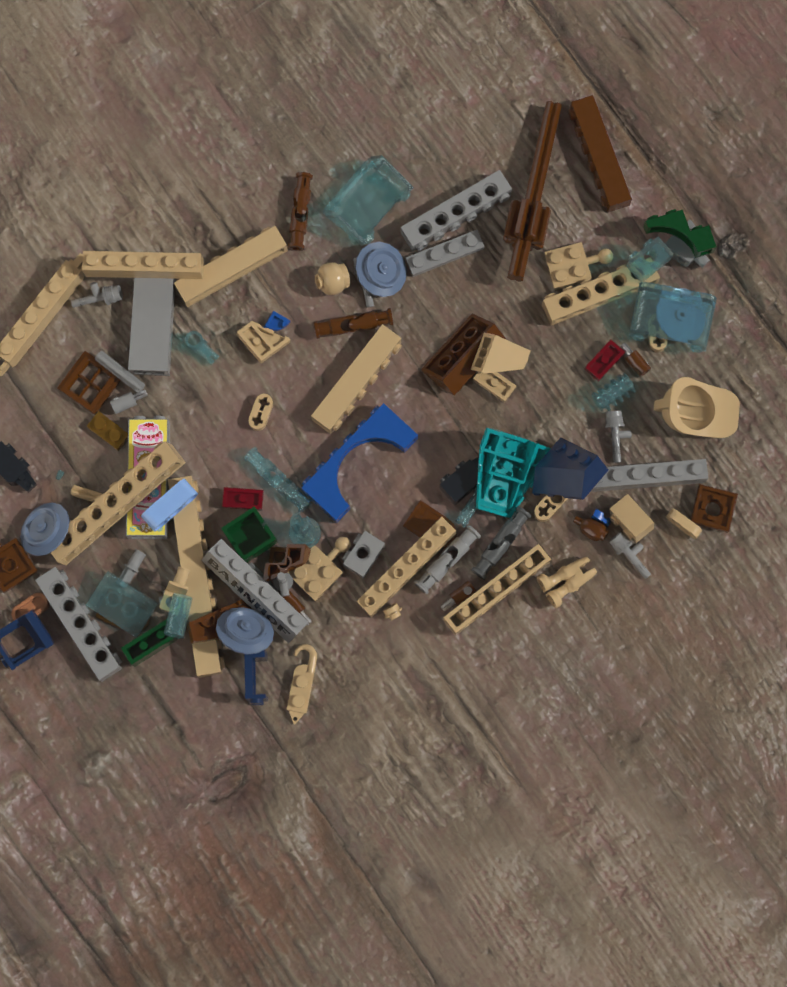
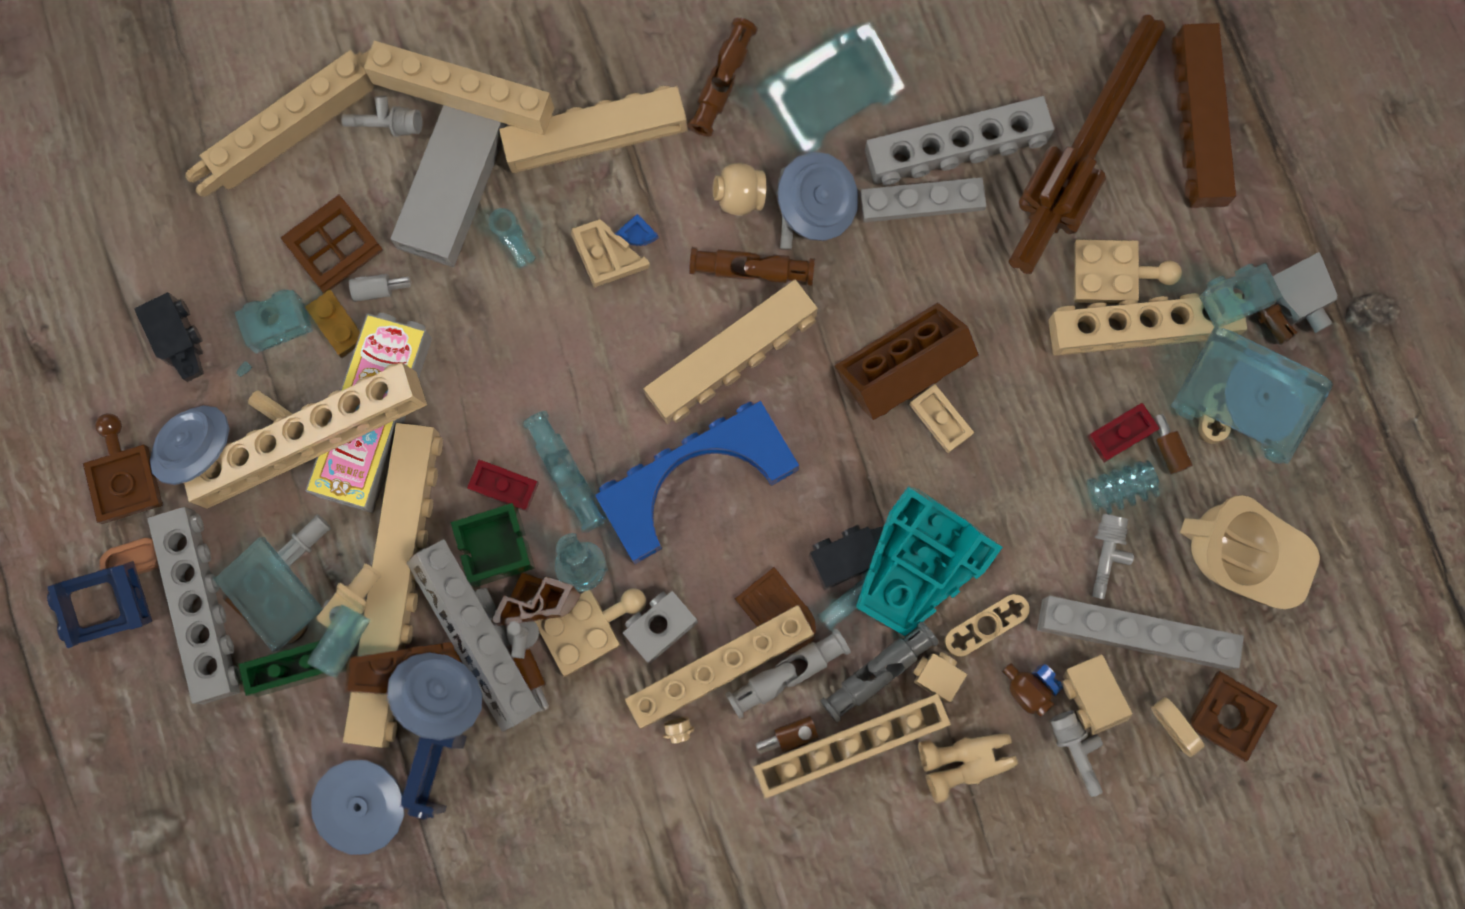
camera: 20 degrees right, 0 degrees up
light grey axle [95,351,145,393] -> none
light blue beam [141,479,198,532] -> none
tan beam [248,394,273,431] -> none
tan plate [287,644,317,725] -> none
tan slope [471,332,531,374] -> none
dark blue wedge [532,437,609,500] -> none
dark green arch [643,209,717,258] -> none
none -> clear light blue brick [234,290,314,353]
none -> sand blue piece [311,760,404,855]
none -> tan brick [913,652,967,703]
none -> reddish brown pin [1243,284,1298,345]

